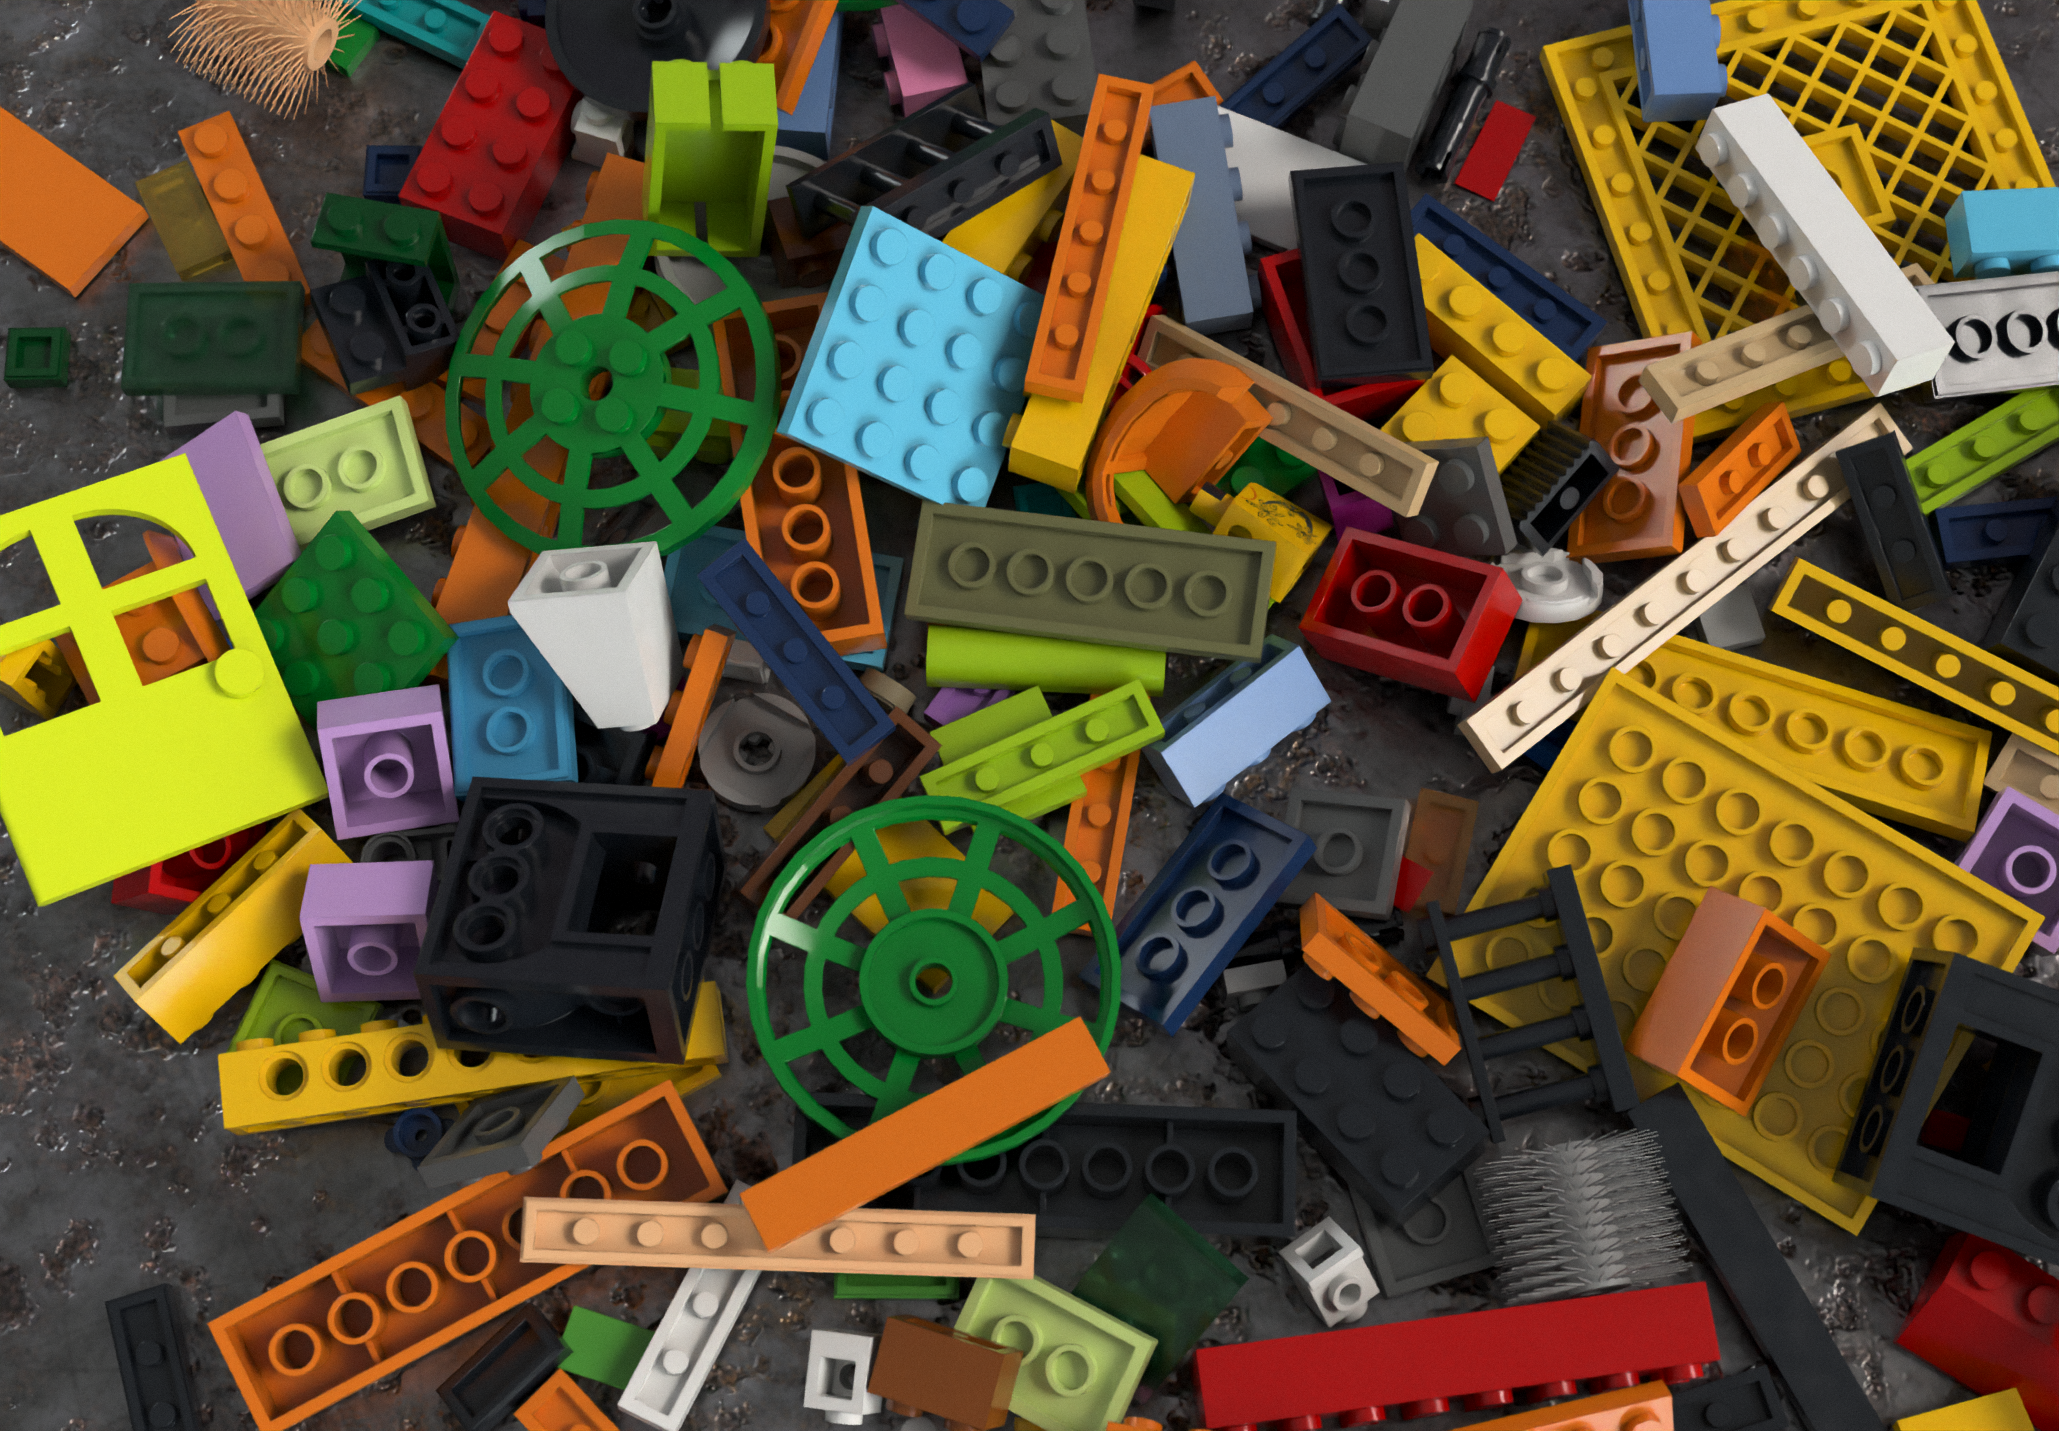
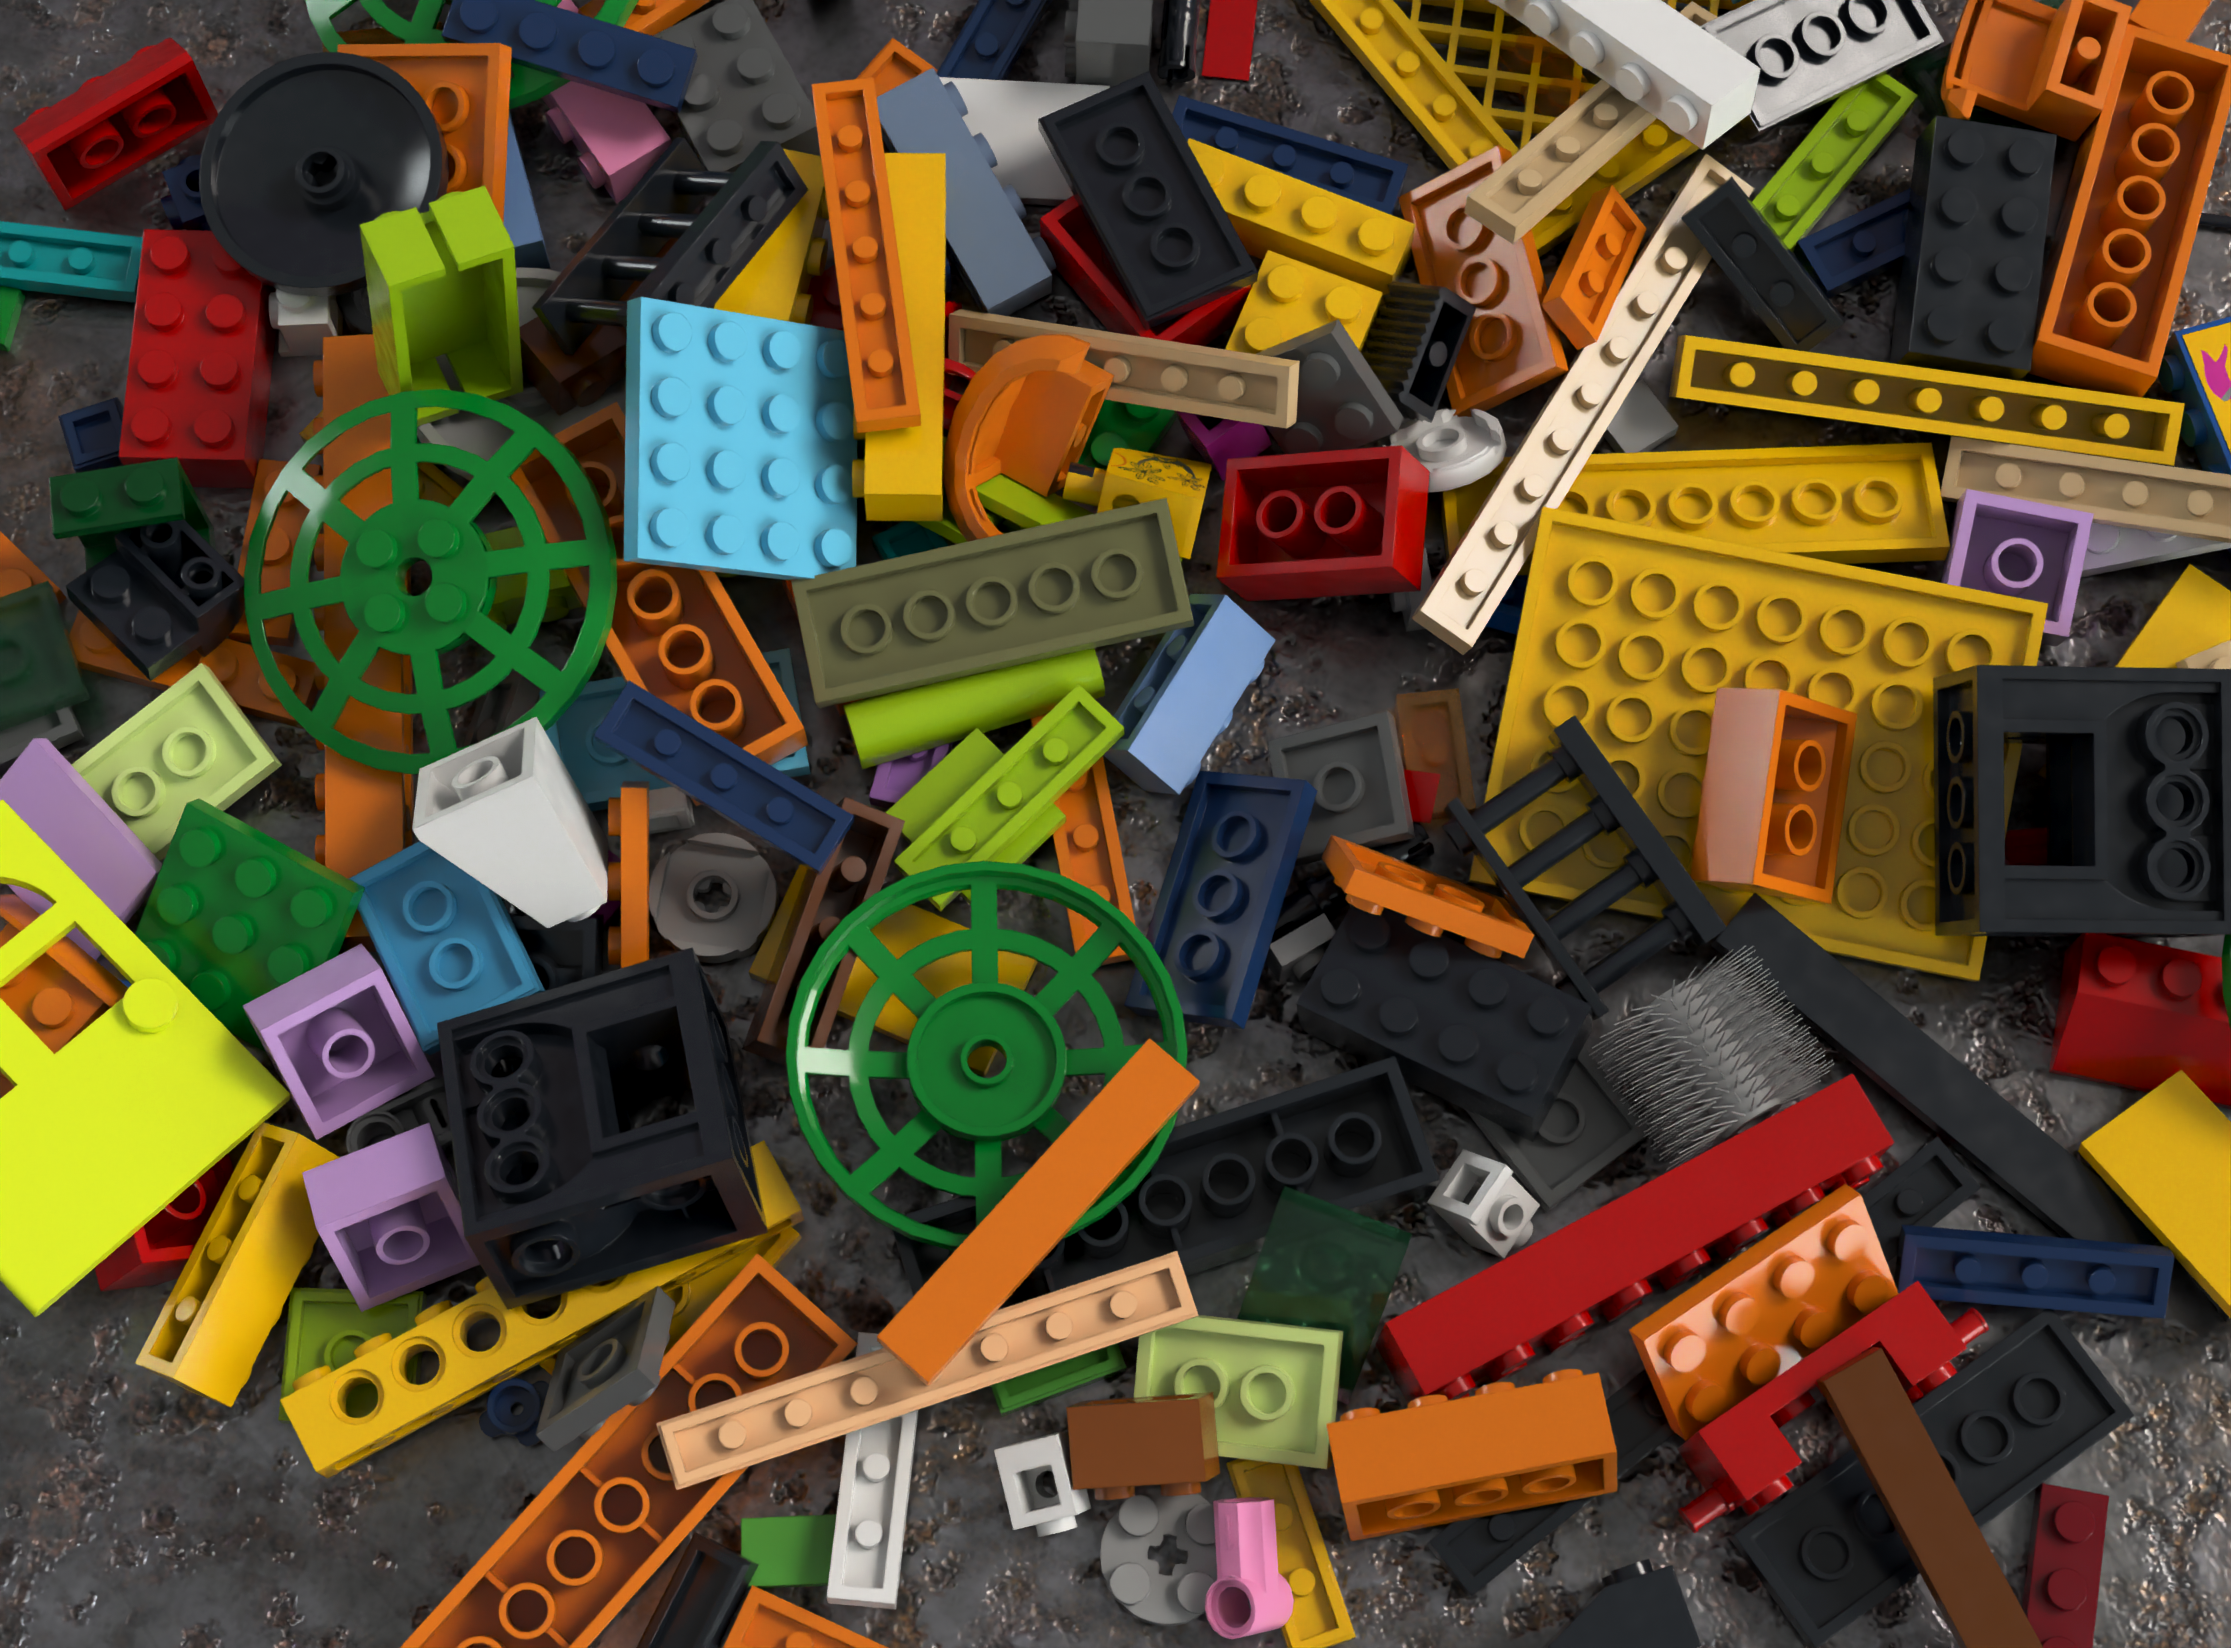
camera: 20 degrees left, 0 degrees up
dark tan tile [859,667,916,714] -> none

